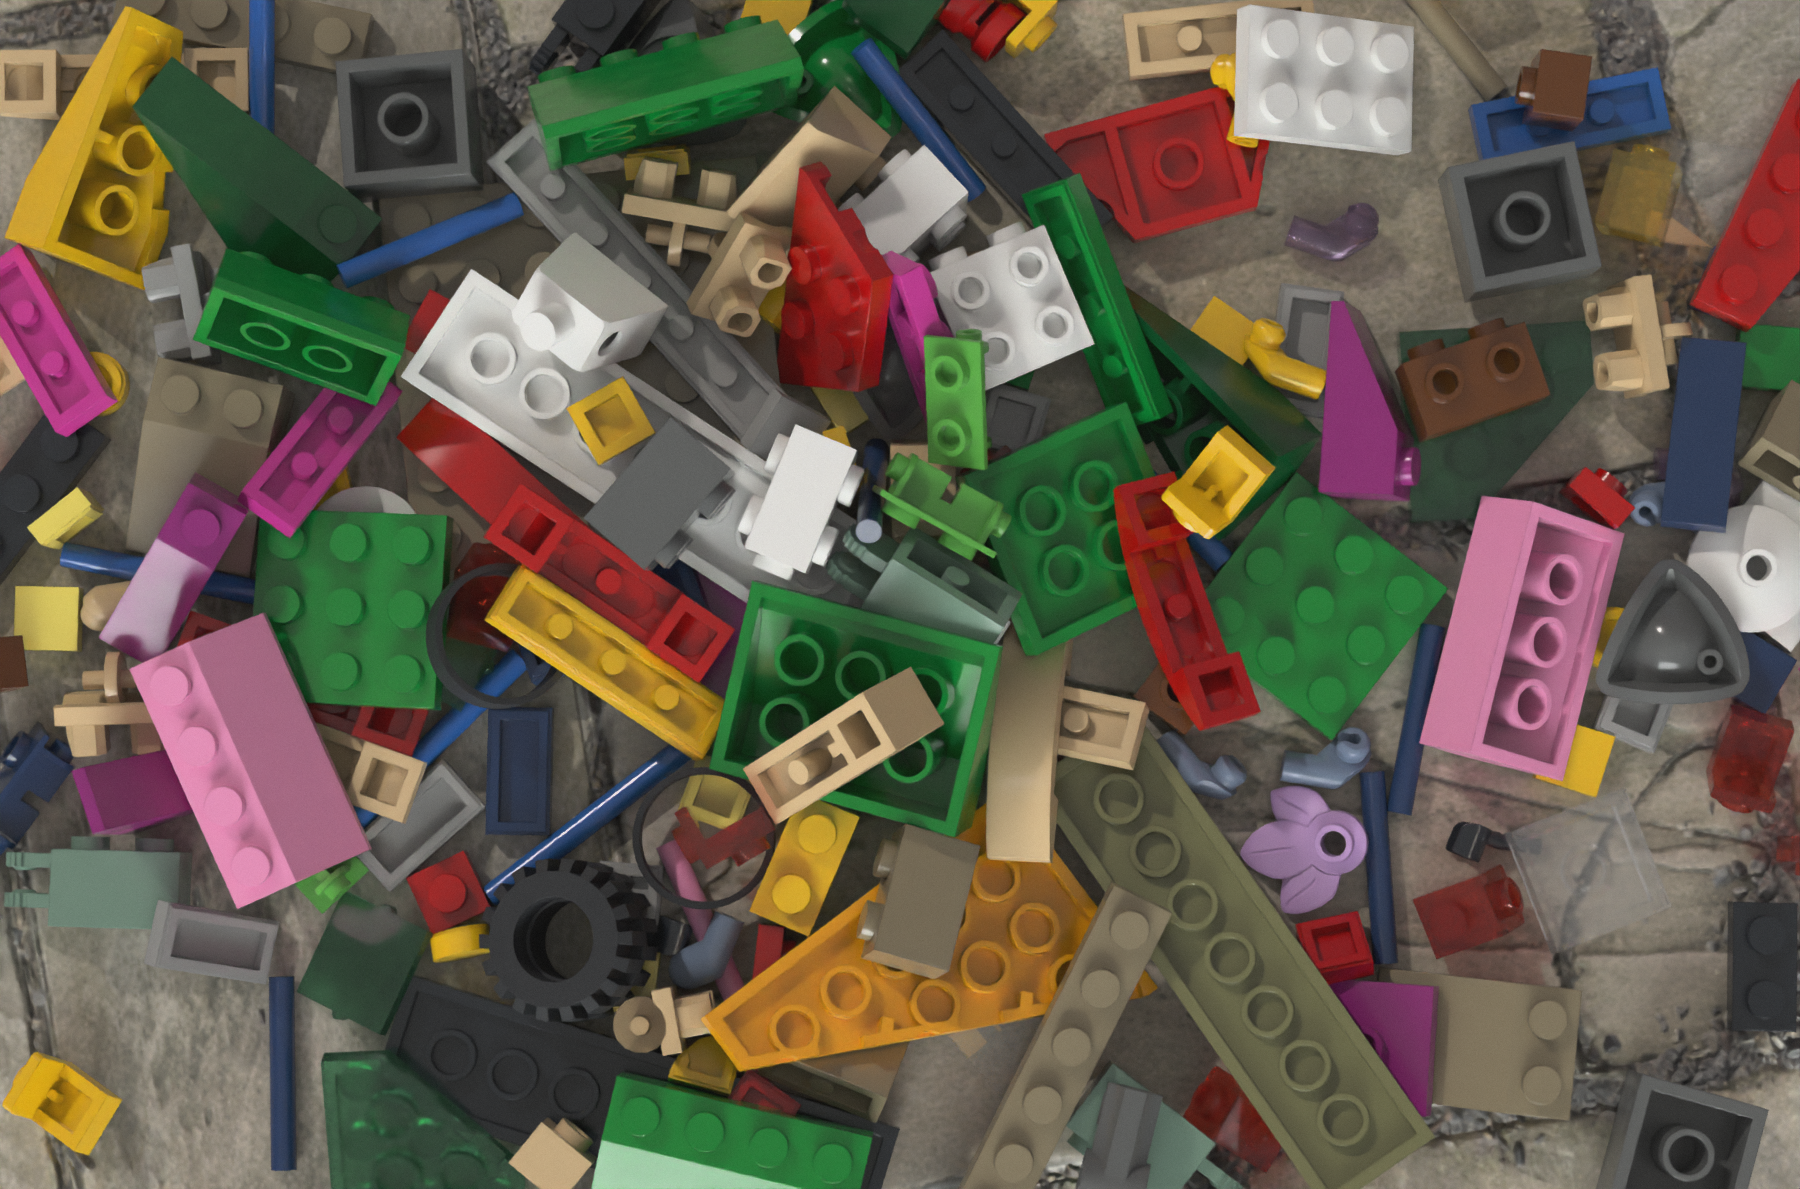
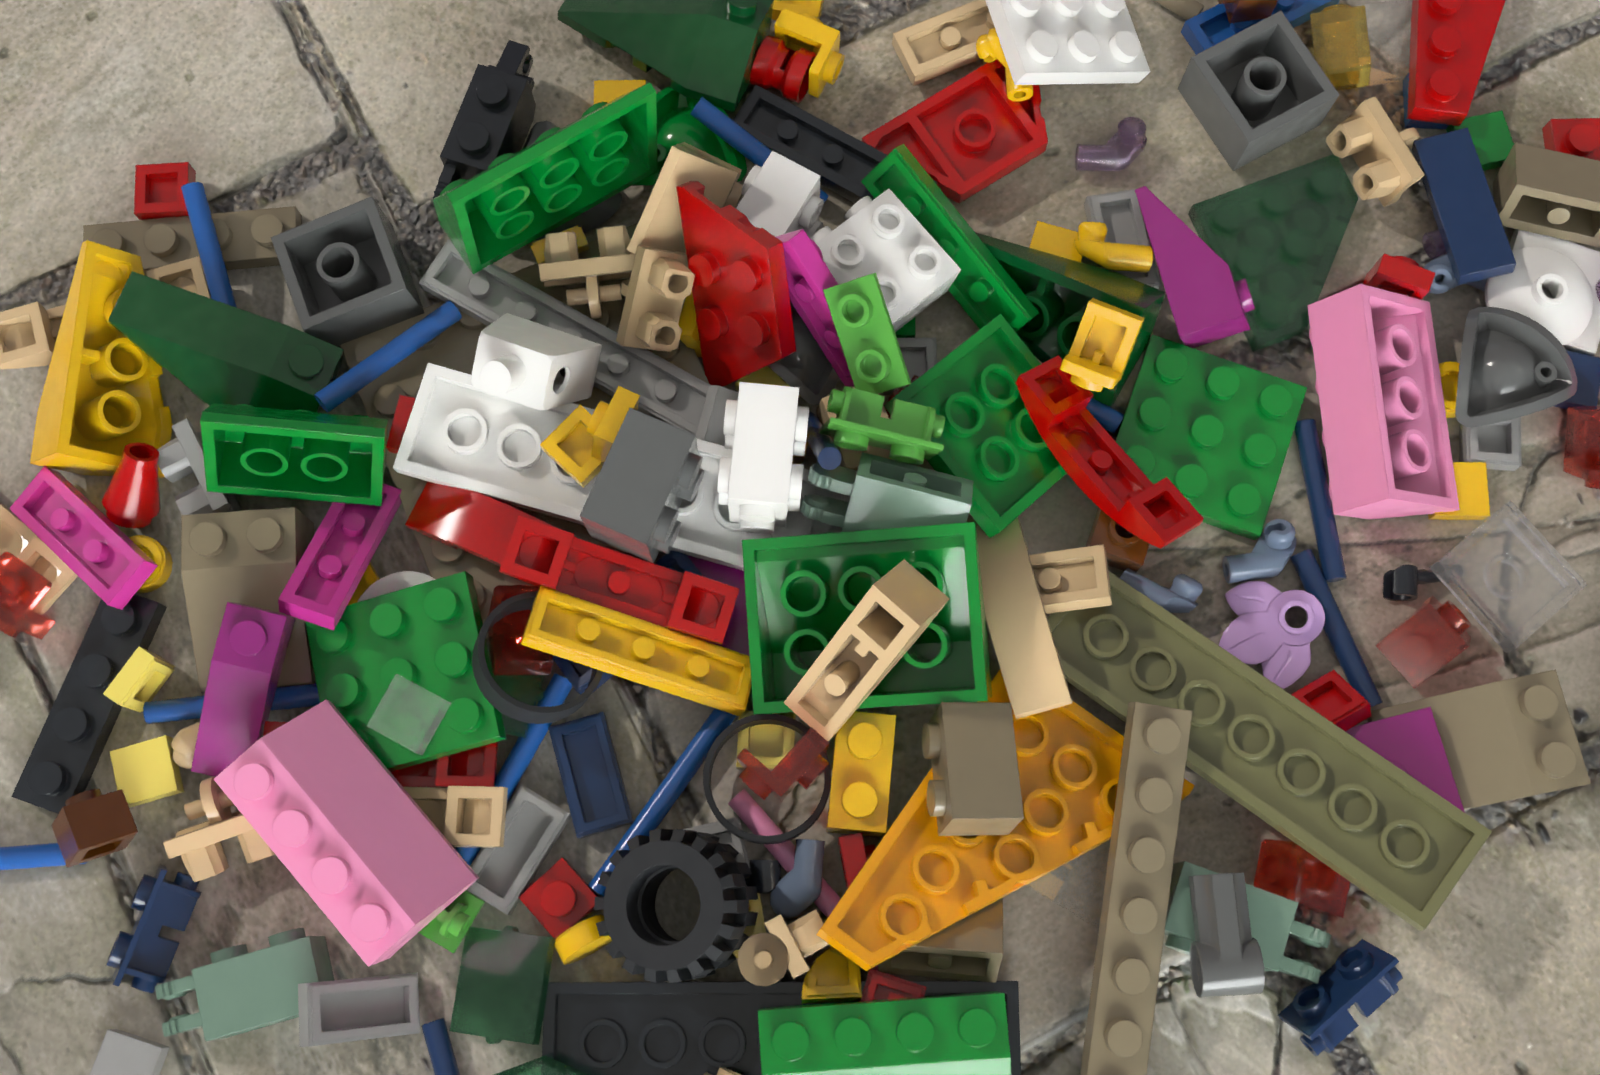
camera: 20 degrees left, 10 degrees down
magenta slope [72,750,194,835] -> none
reddish brown brick [1394,317,1551,443] -> none
none -> red cone [102,442,161,529]
none -> clear tile [367,674,451,755]
none -> yellow plate [587,386,640,462]

